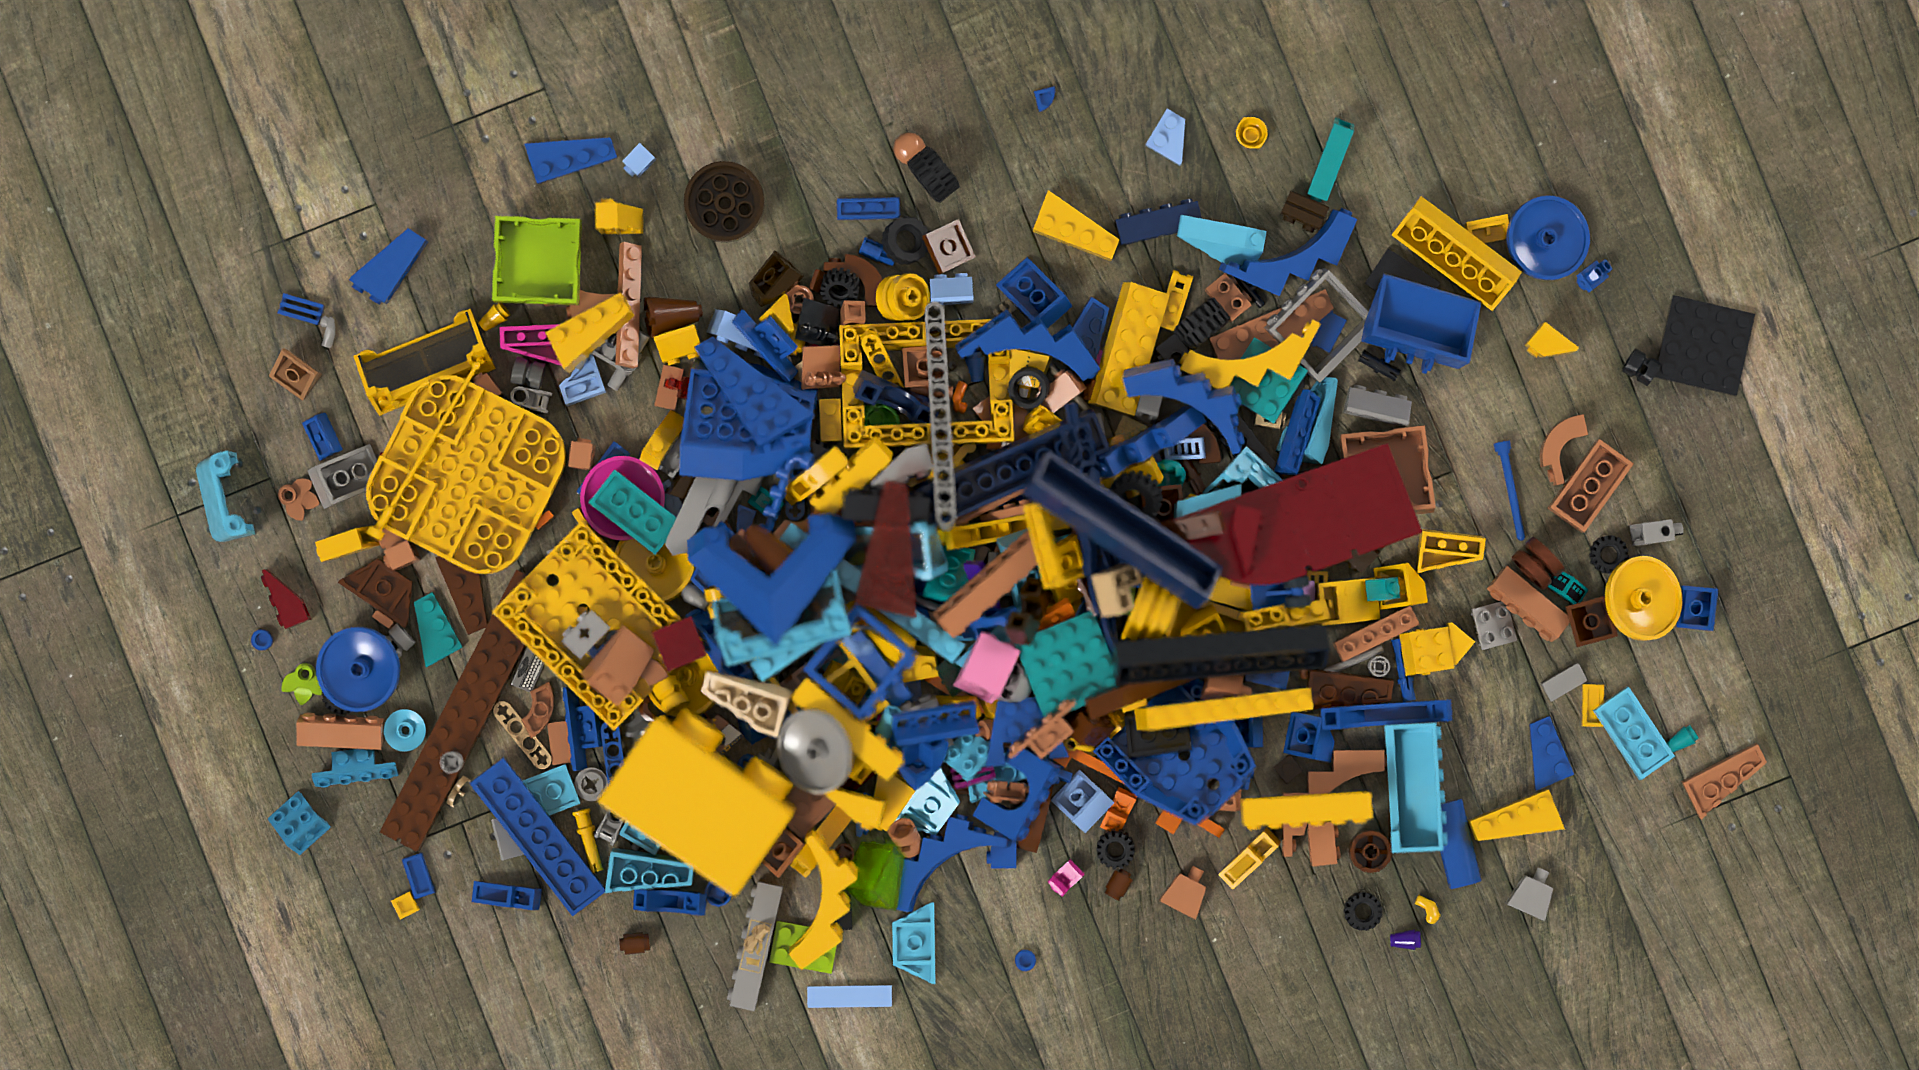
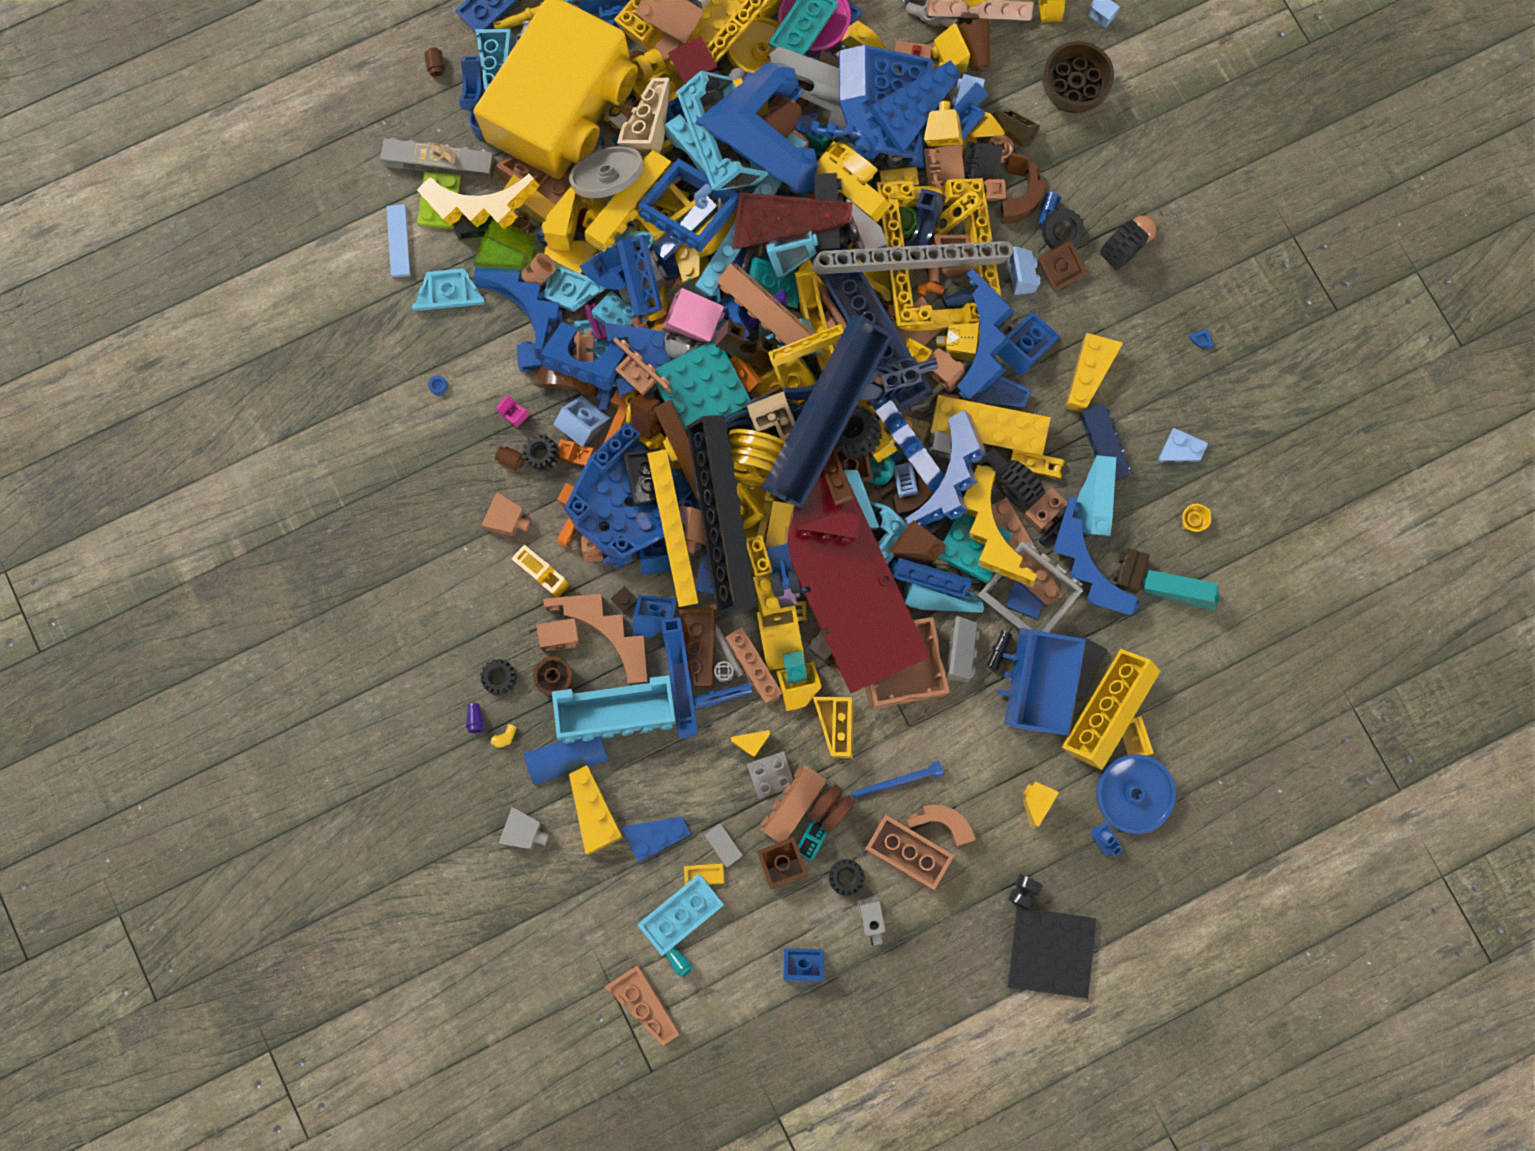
camera: 80 degrees right, 10 degrees down
black tyre [820,268,860,308] -> none
blue tile [837,197,900,220] -> none
yellow wheel [876,274,930,321] -> none
black tyre [1008,367,1050,409] -> none
yellow brick [1240,791,1372,830] -> none
yellow brick [1399,627,1454,676] -> none
yellow dish [1605,556,1682,641] -> none
none -> reddish brown slope [889,520,946,564]
none -> yellow torso [924,101,963,147]

